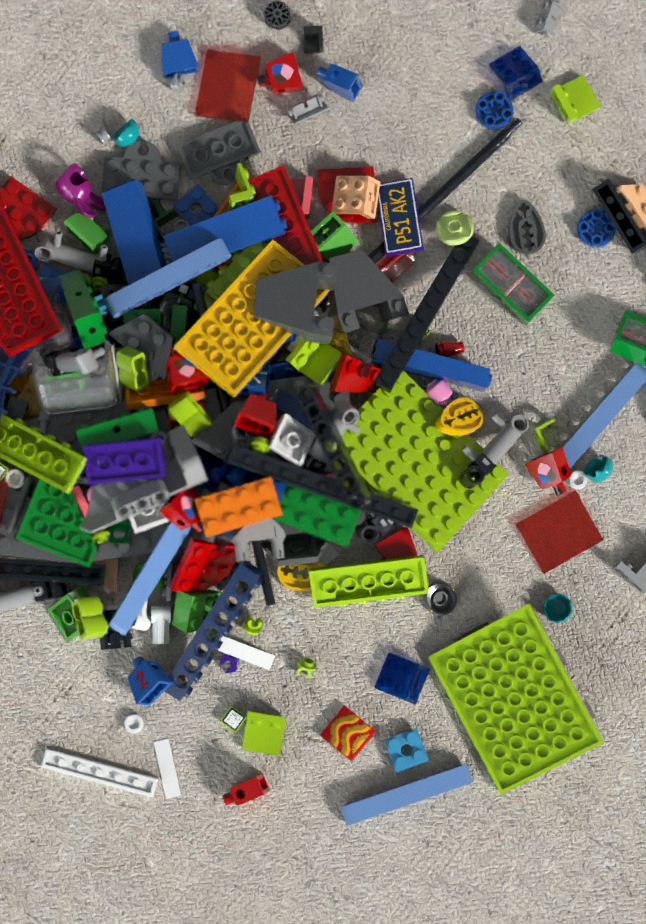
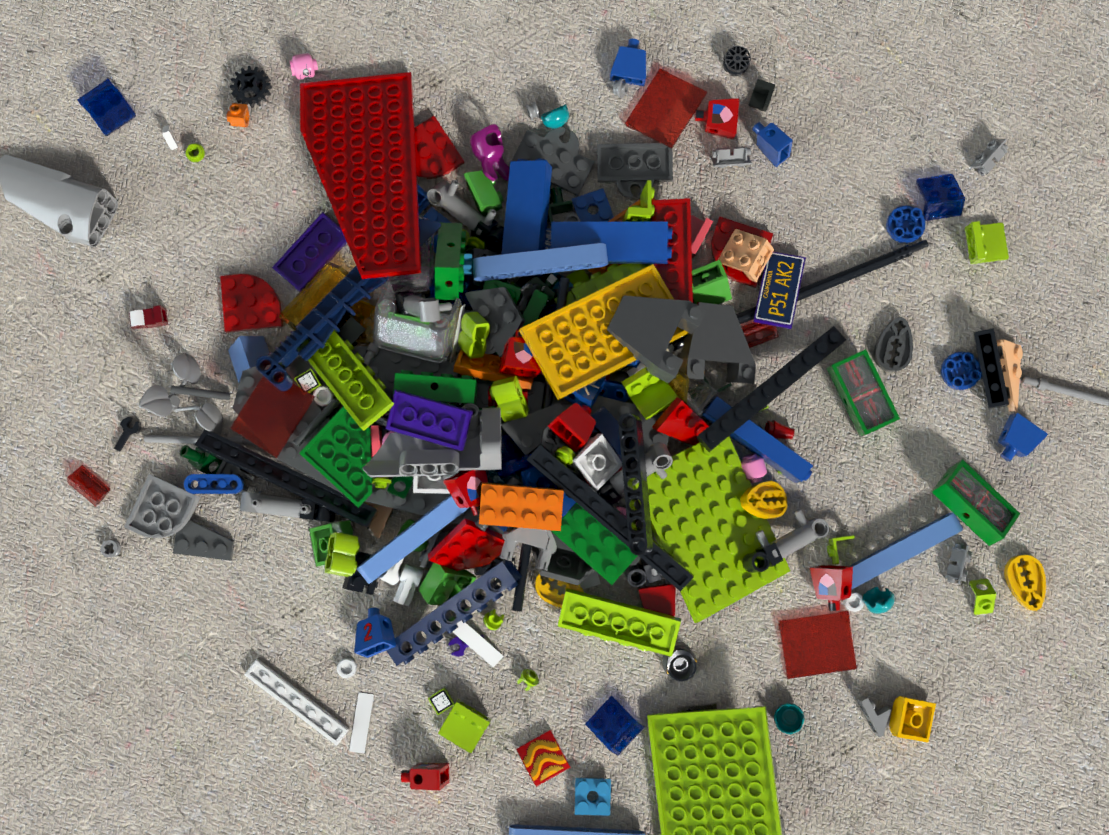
camera: 30 degrees right, 0 degrees up
yellowish green tile [436,211,474,245] -> none

